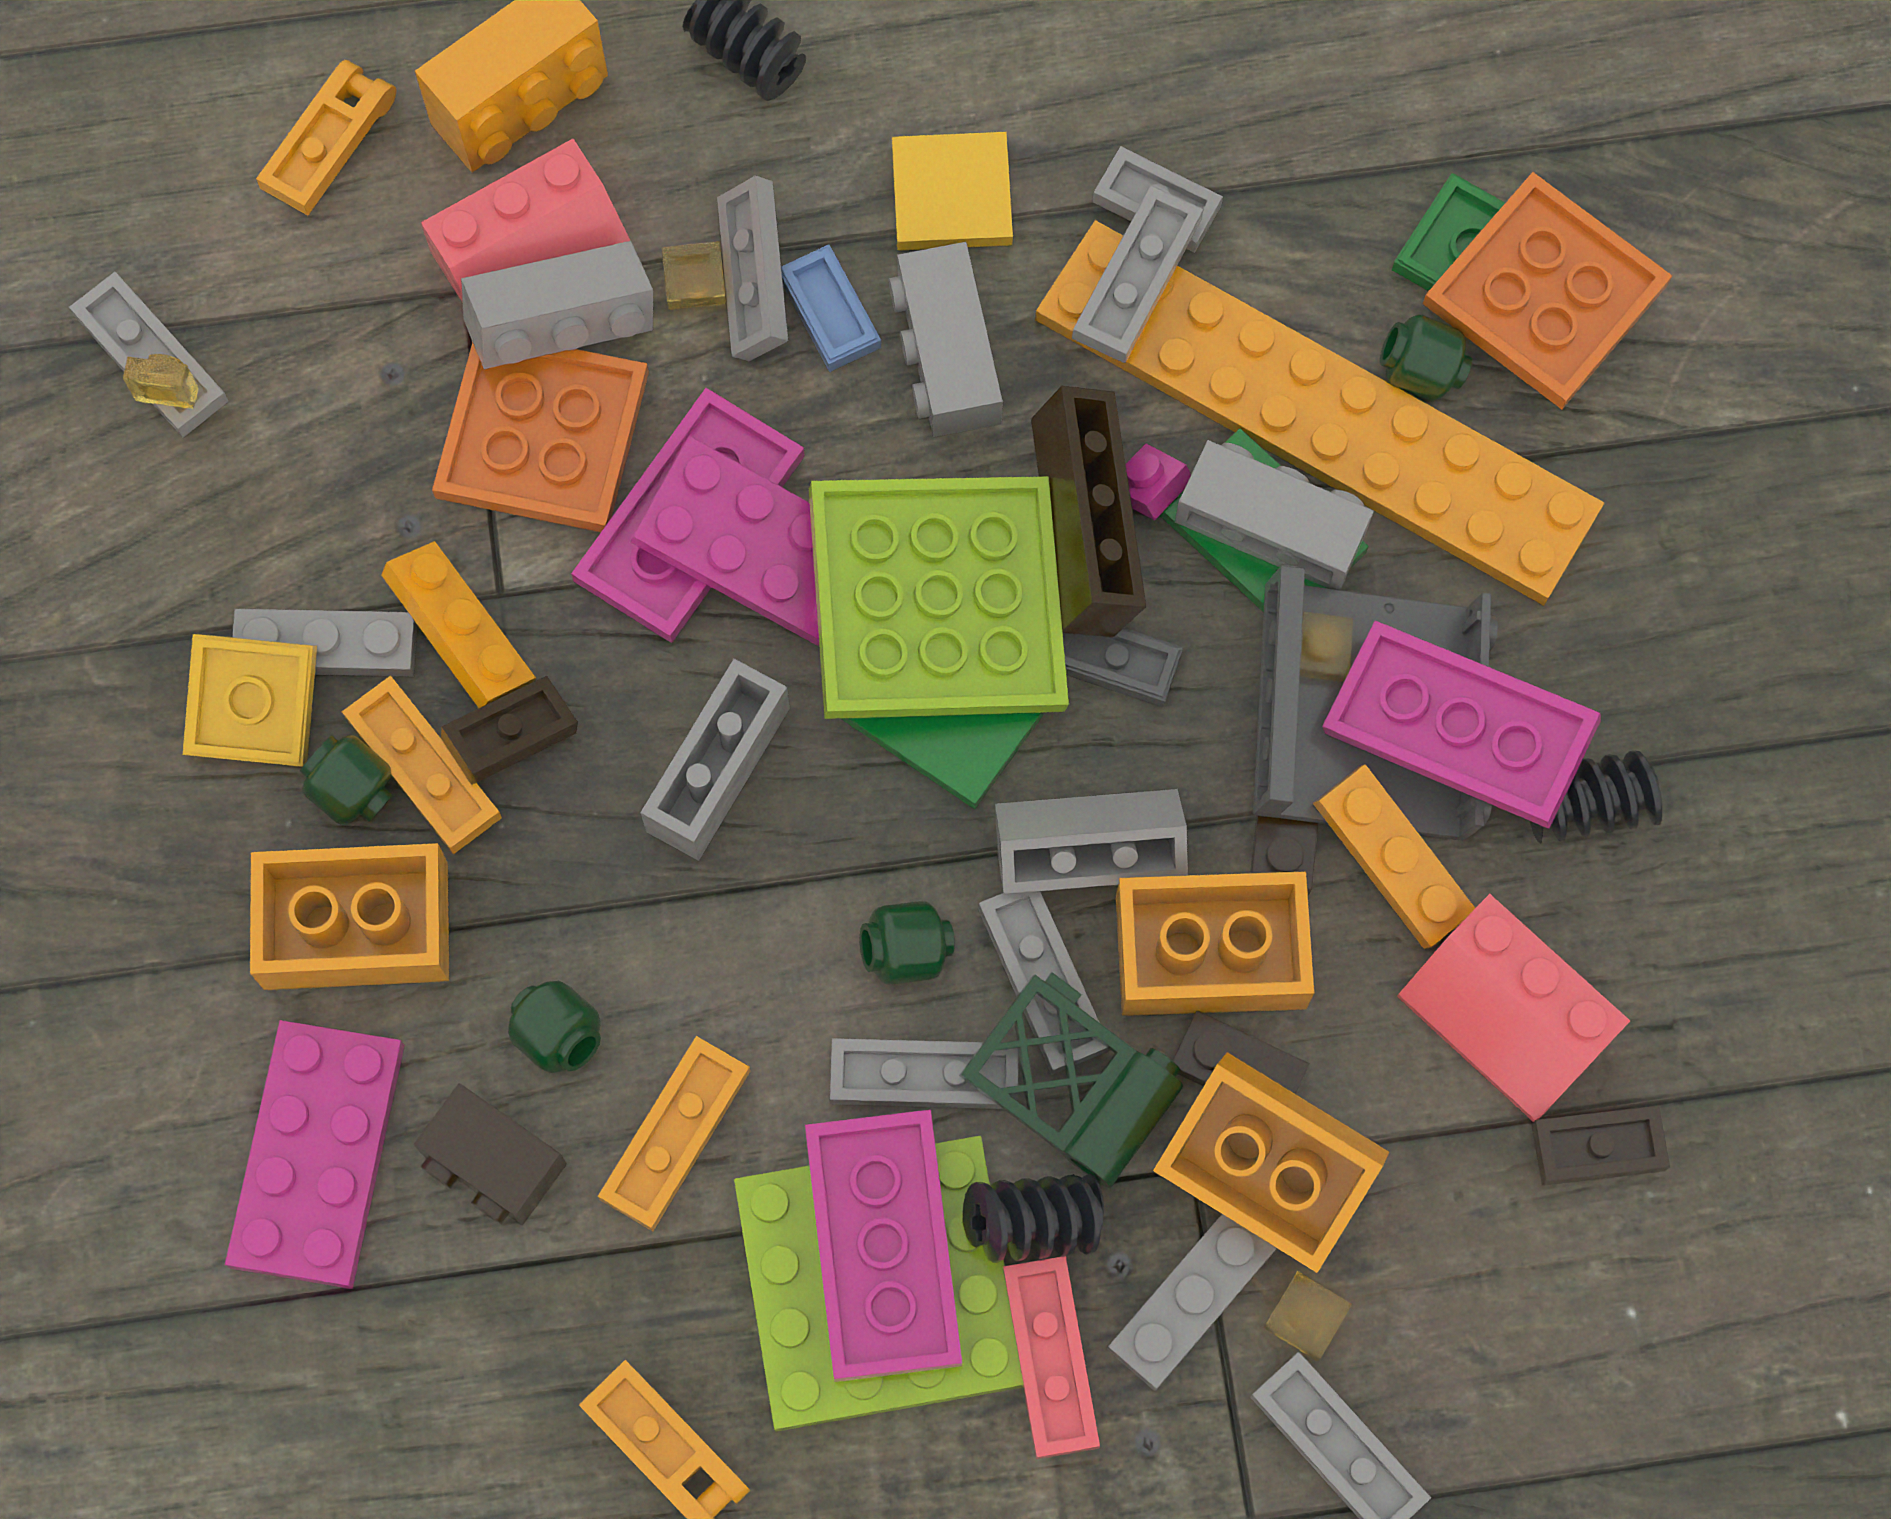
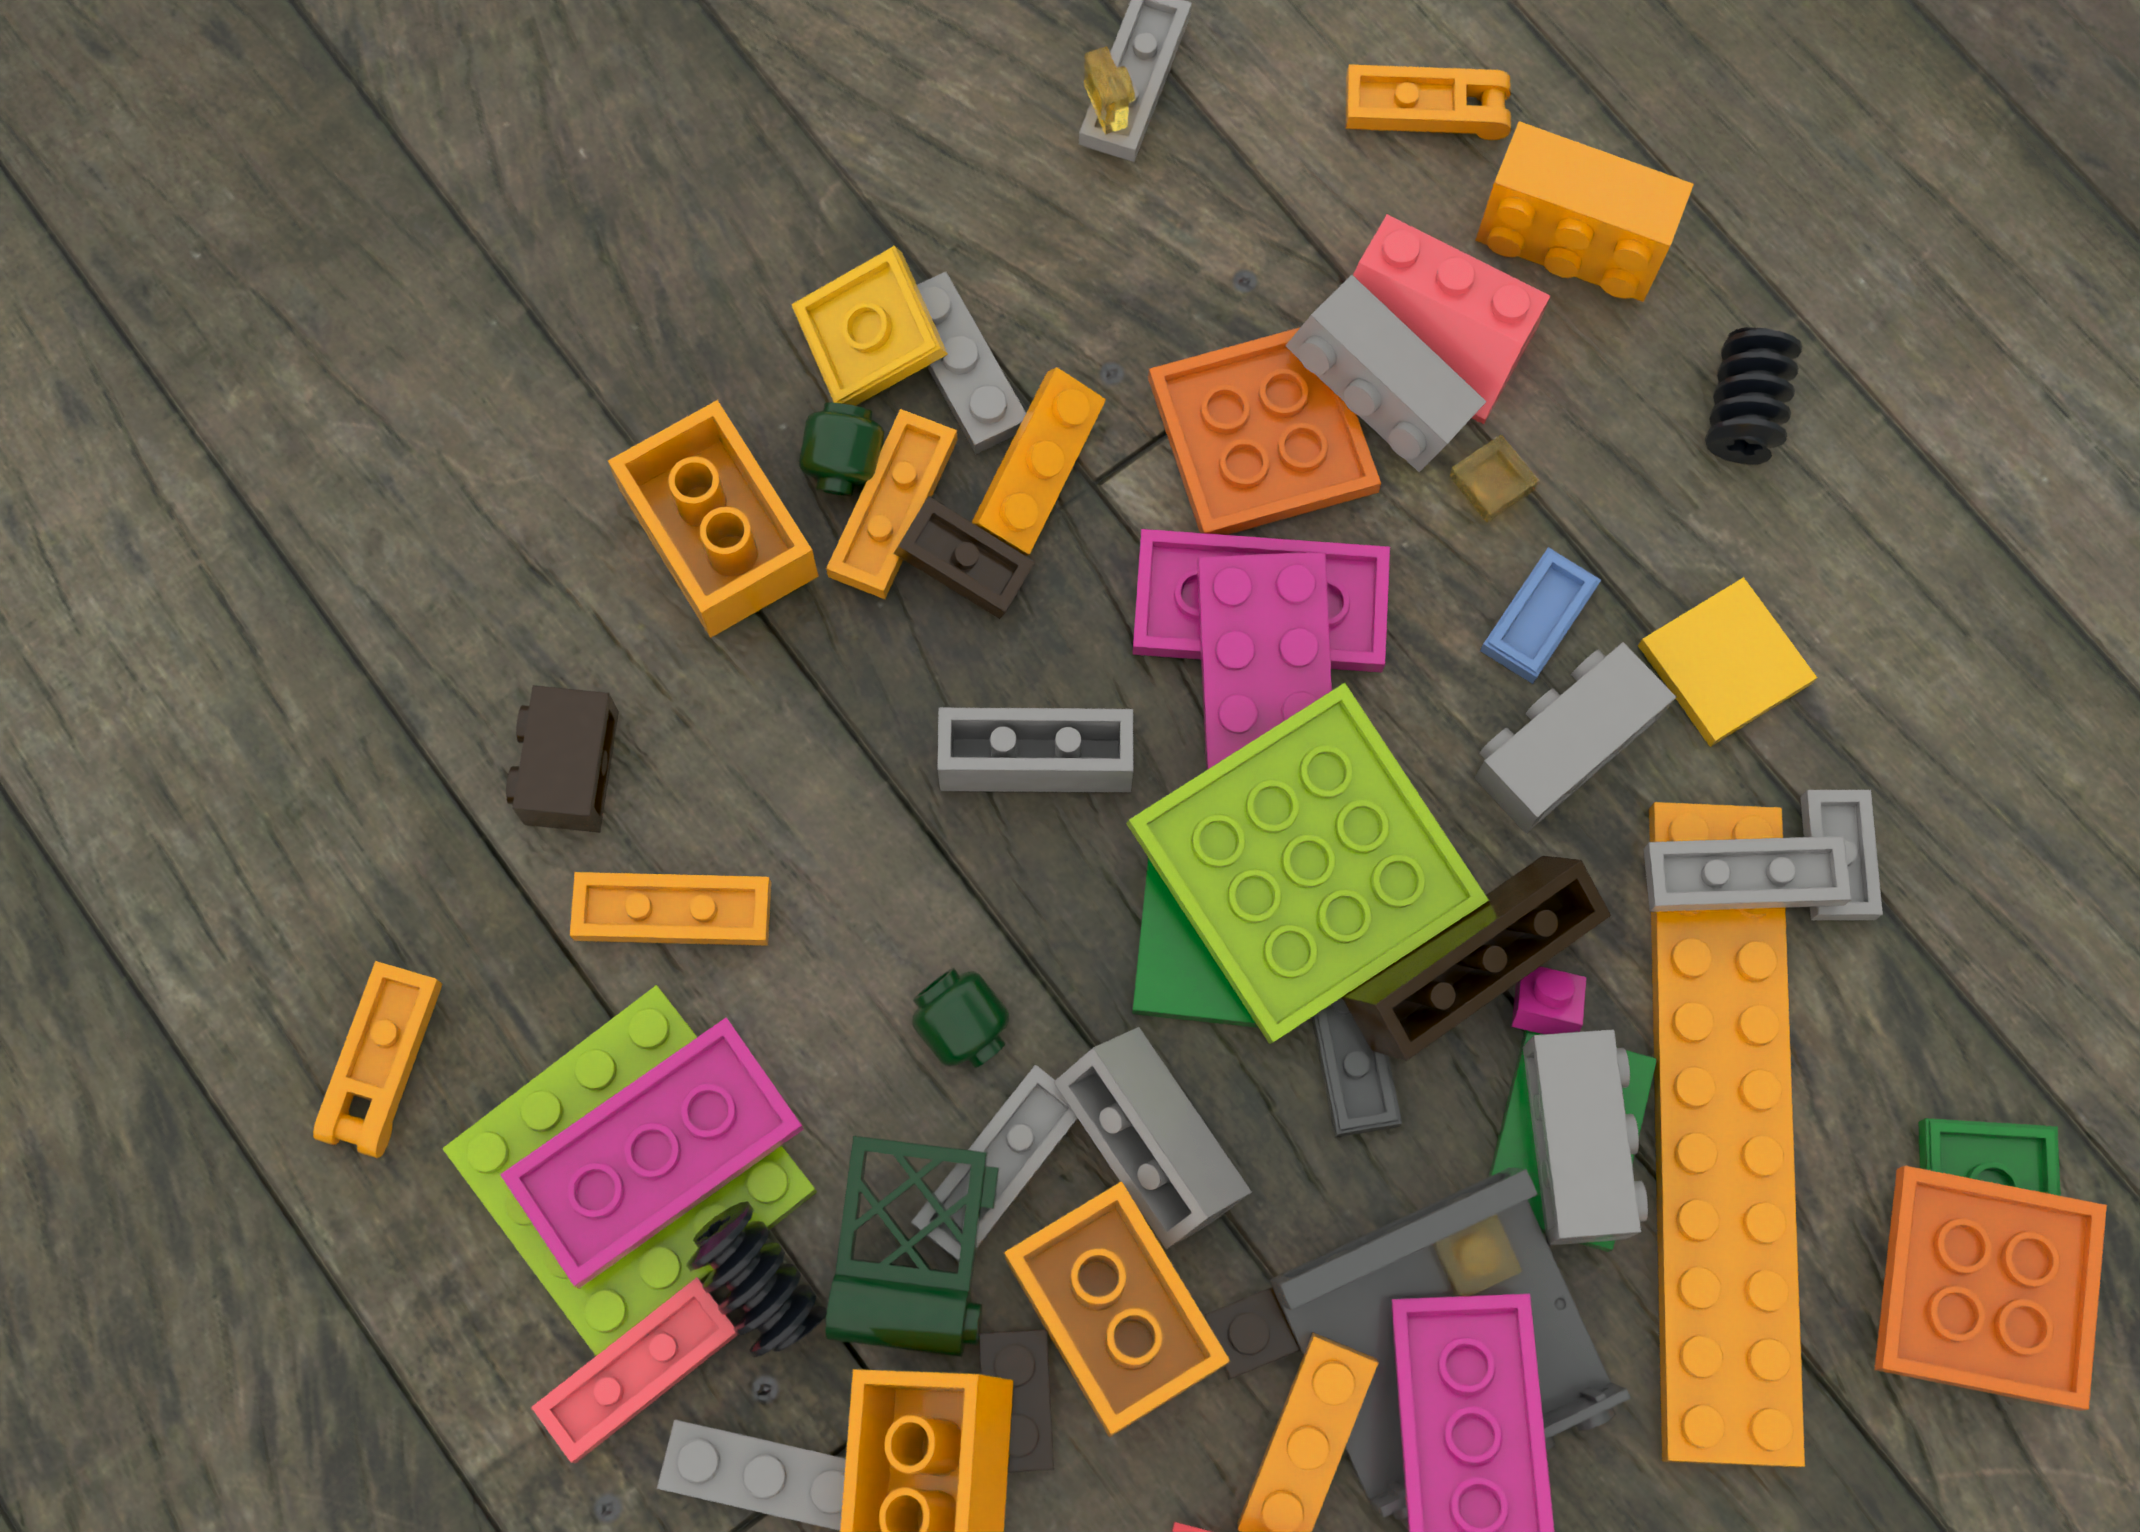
camera: 60 degrees right, 0 degrees up
dark pink plate [225,1020,405,1289] -> none
dark green head [508,980,601,1073] -> none
light grey plate [717,175,788,361] -> none
light grey plate [830,1038,1019,1109] -> none
dark green head [1380,315,1472,401] -> none

